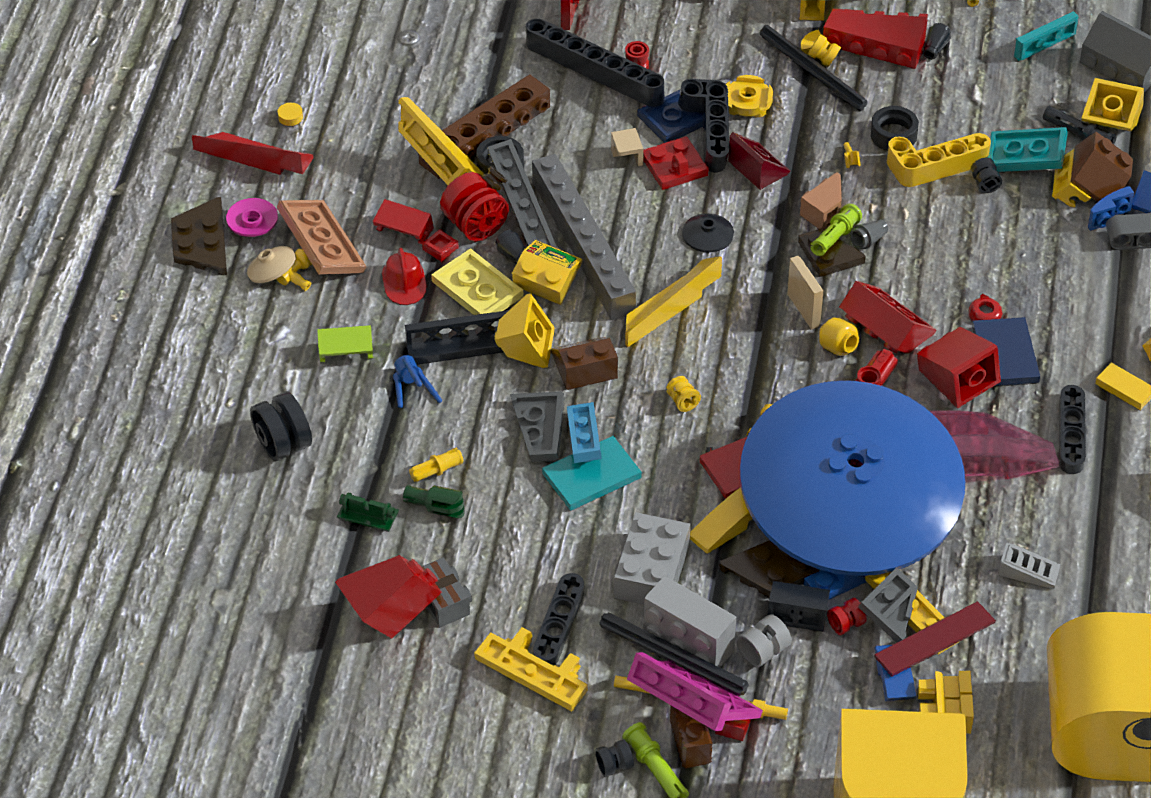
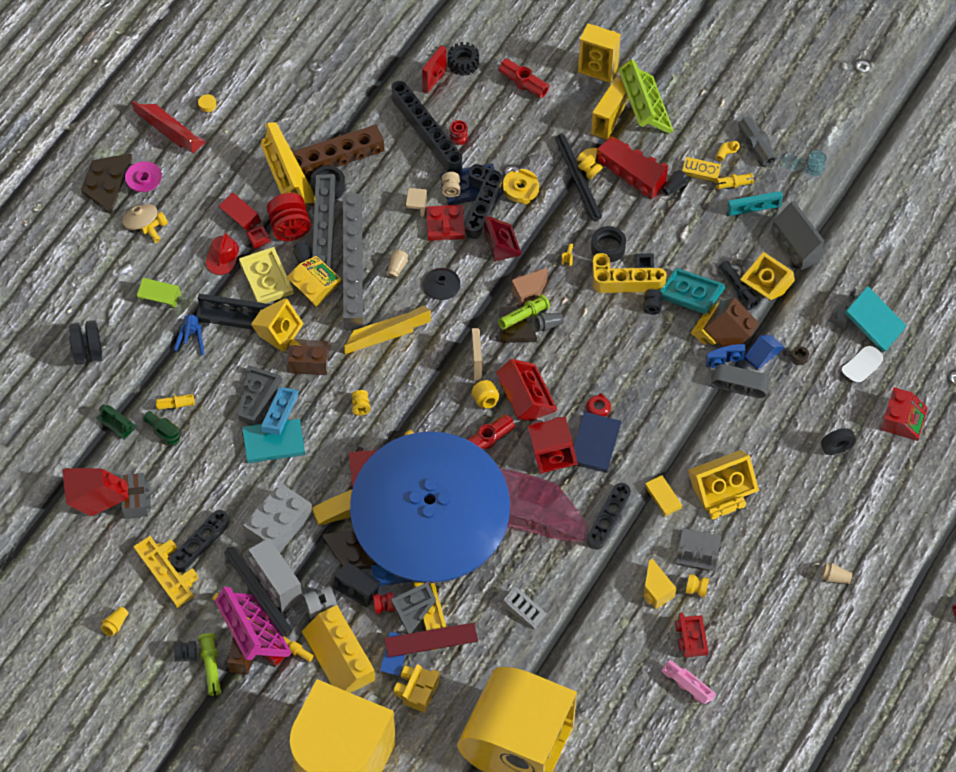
camera: 20 degrees right, 10 degrees up
nougat tile [277,200,366,274] -> none
dark brown bush [482,166,508,191] -> none
none -> yellow cone [100,606,128,637]
none -> yellow slope [302,605,375,693]
none -> tan cone [387,250,408,279]
none -> tan wheel [442,172,460,197]
none -> black slope [634,253,654,268]
none -> yellow tile [682,157,721,182]
none -> yellow pin [715,173,754,190]

